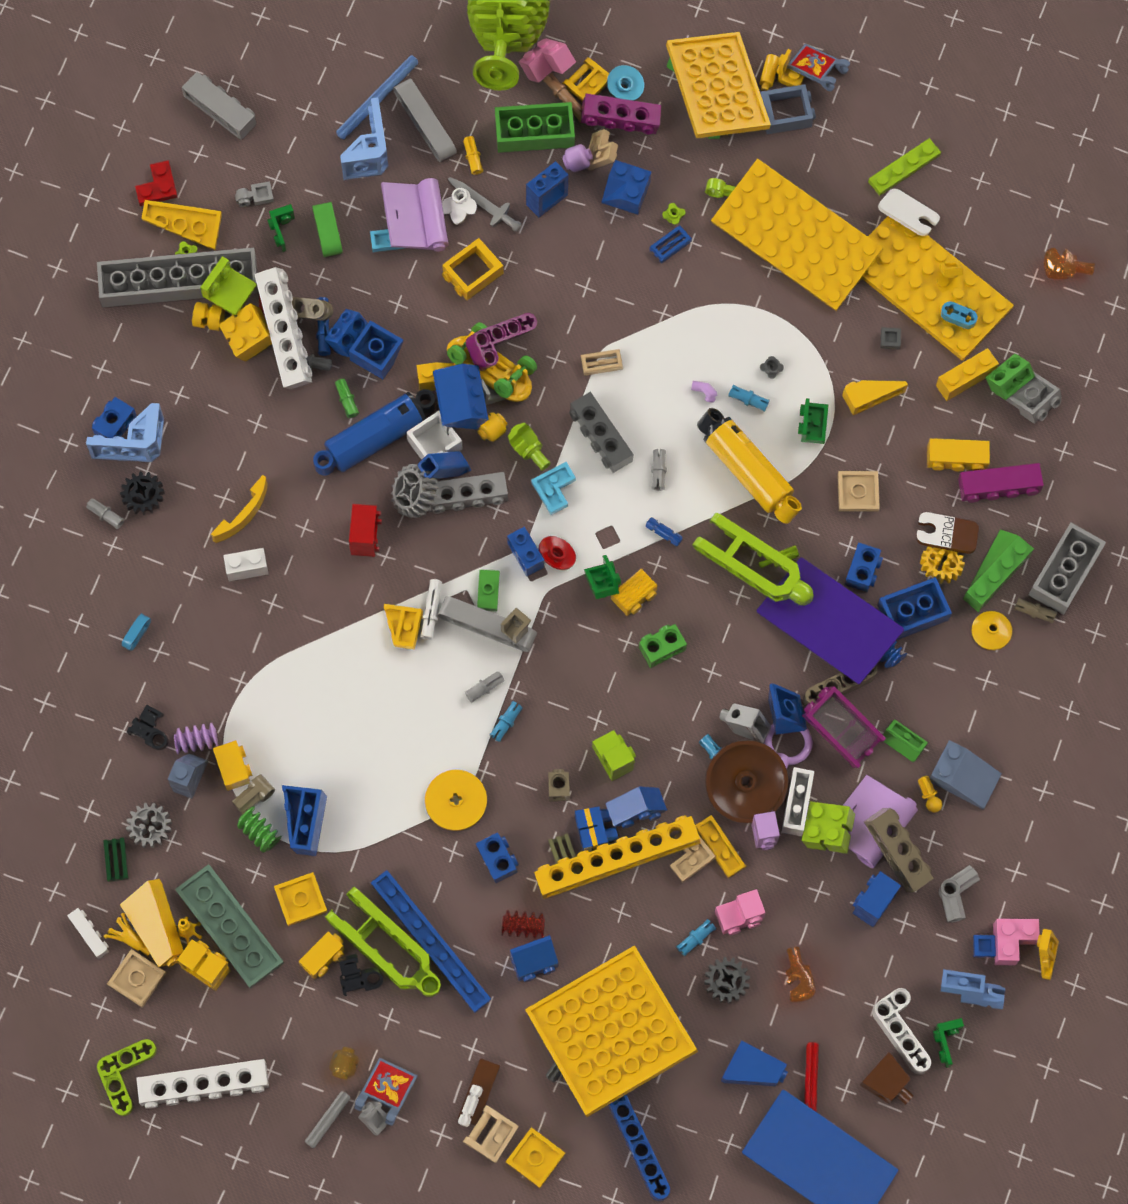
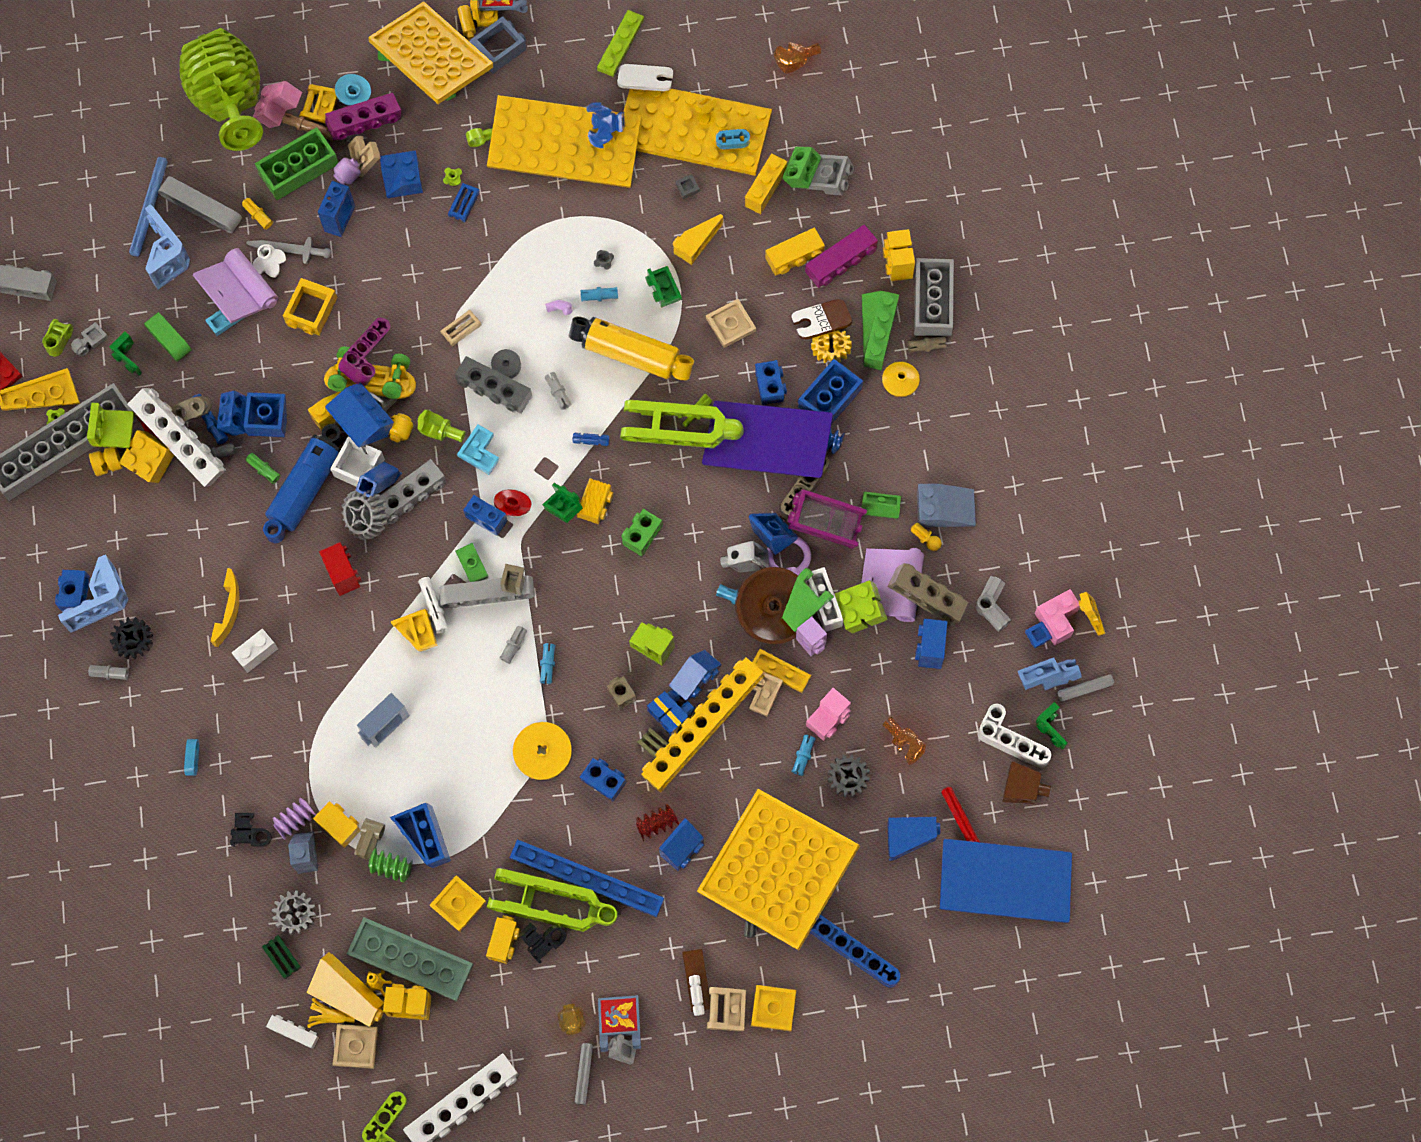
camera: 25 degrees left, 0 degrees up
none -> lime piece [42,319,74,357]
none -> sand blue window [357,693,410,748]
none -> dark grey piece [491,349,521,379]
none -> blue animal [586,102,625,148]
none -> bright green flag [782,568,834,632]
none -> yellow piece [883,229,915,281]
none -> light grey axle [1058,674,1114,701]

